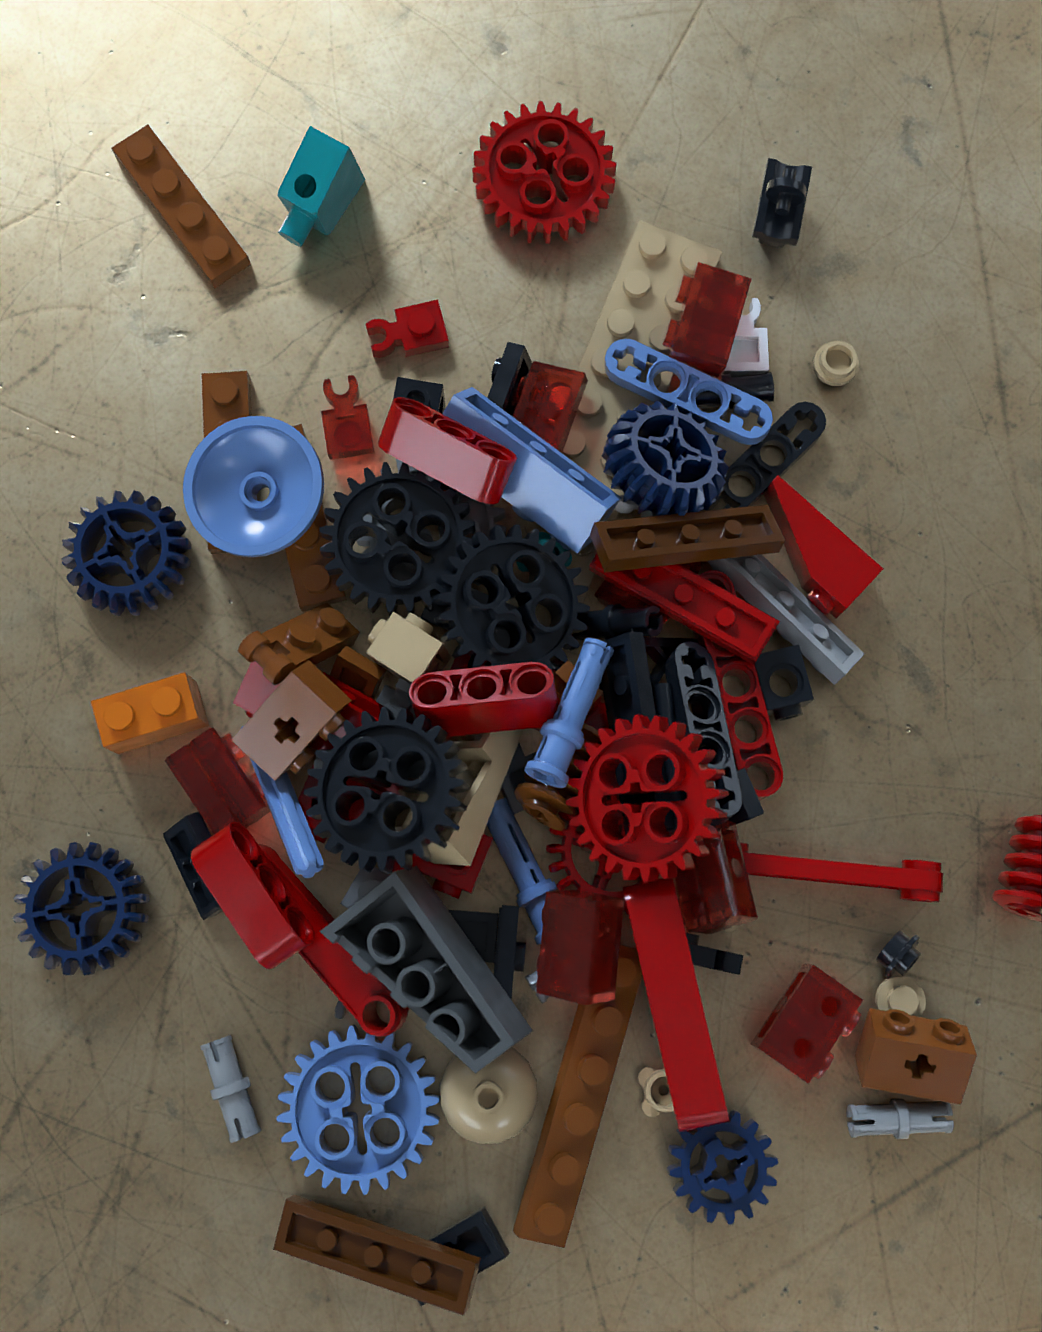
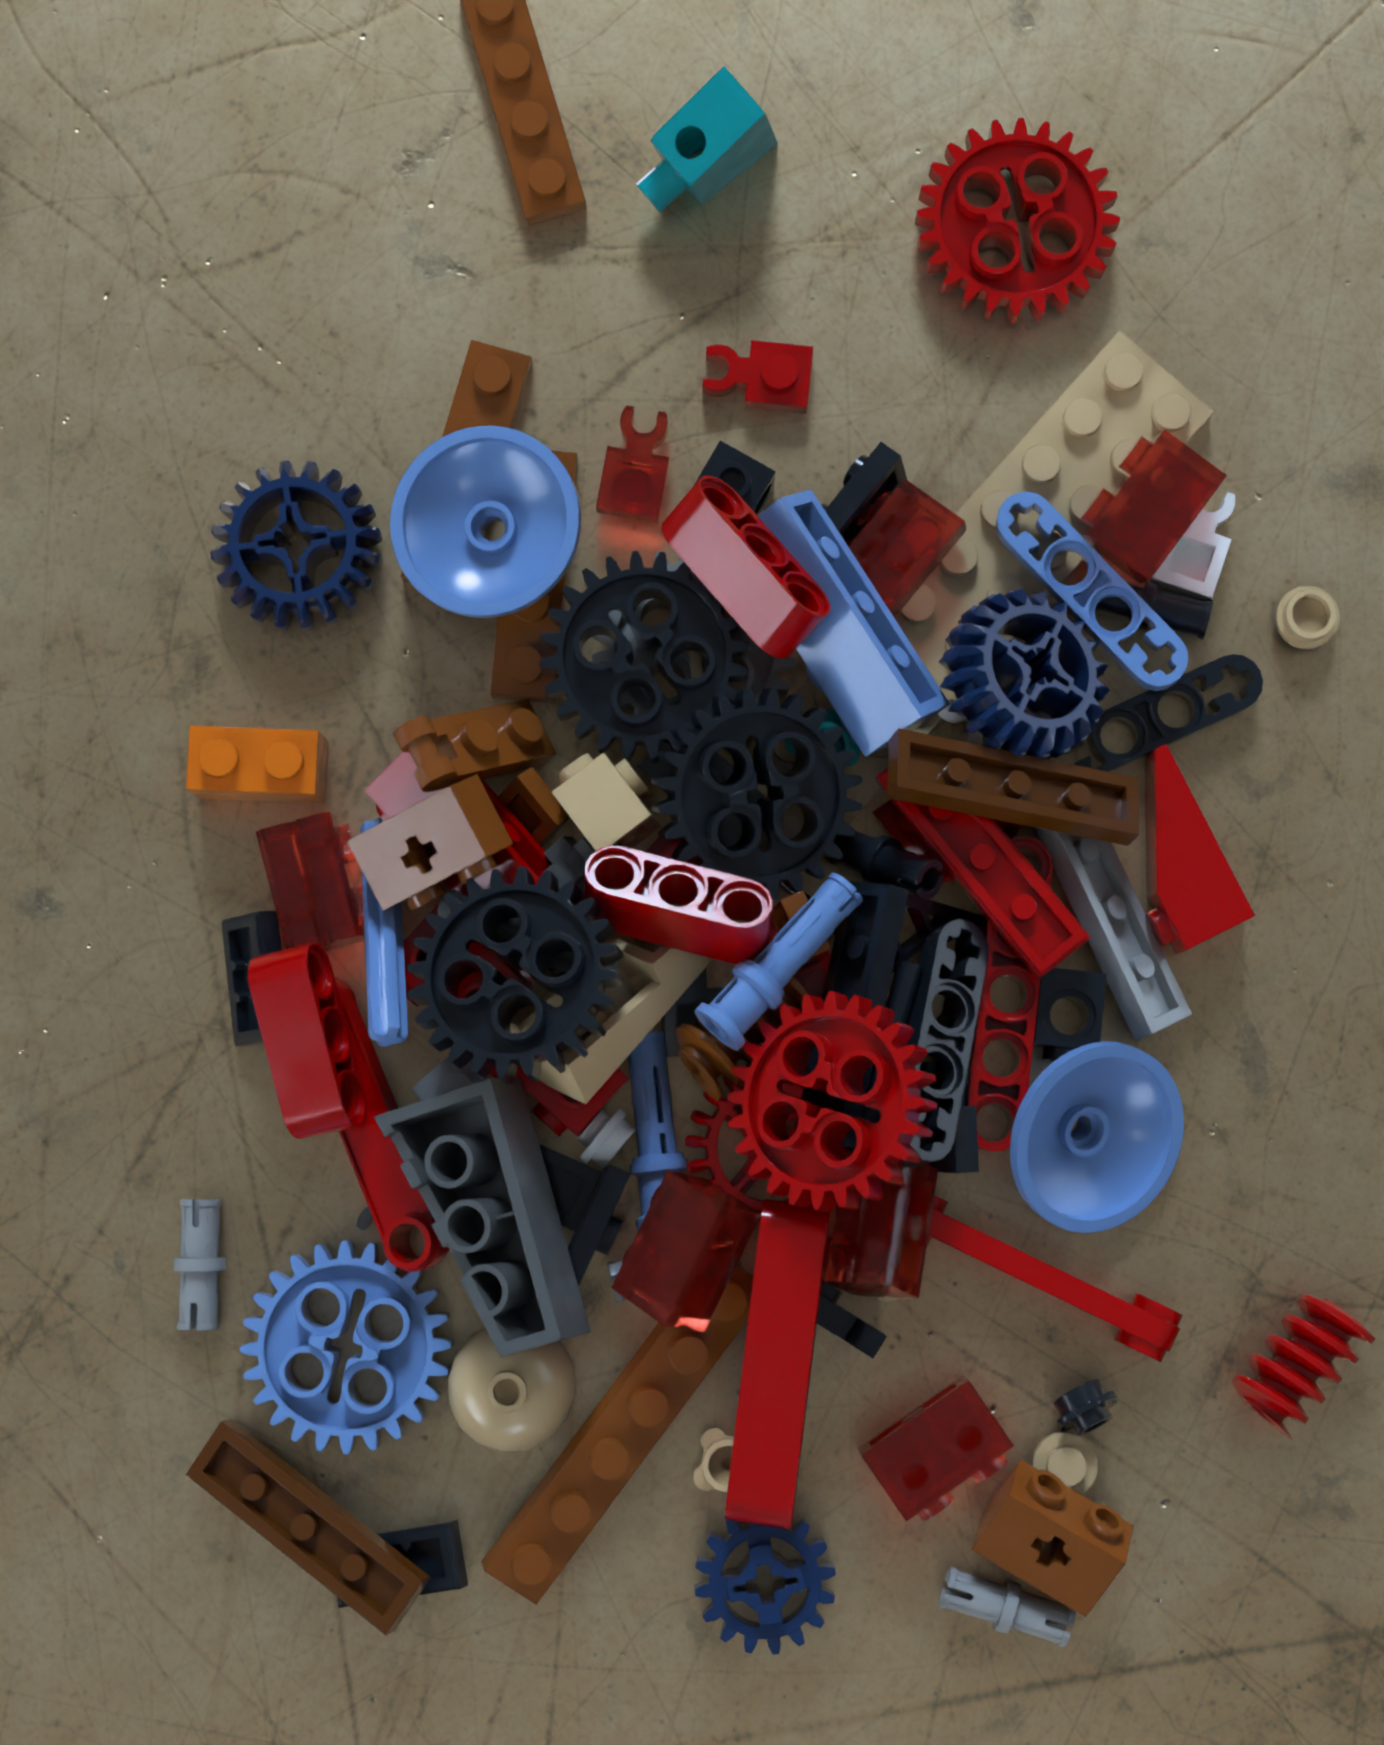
camera: 25 degrees right, 5 degrees up
dark blue gear [12,842,150,975] -> none
black hips [752,158,812,248] -> none
none -> white plate [577,1108,636,1169]
none -> medium blue dish [1010,1042,1184,1233]

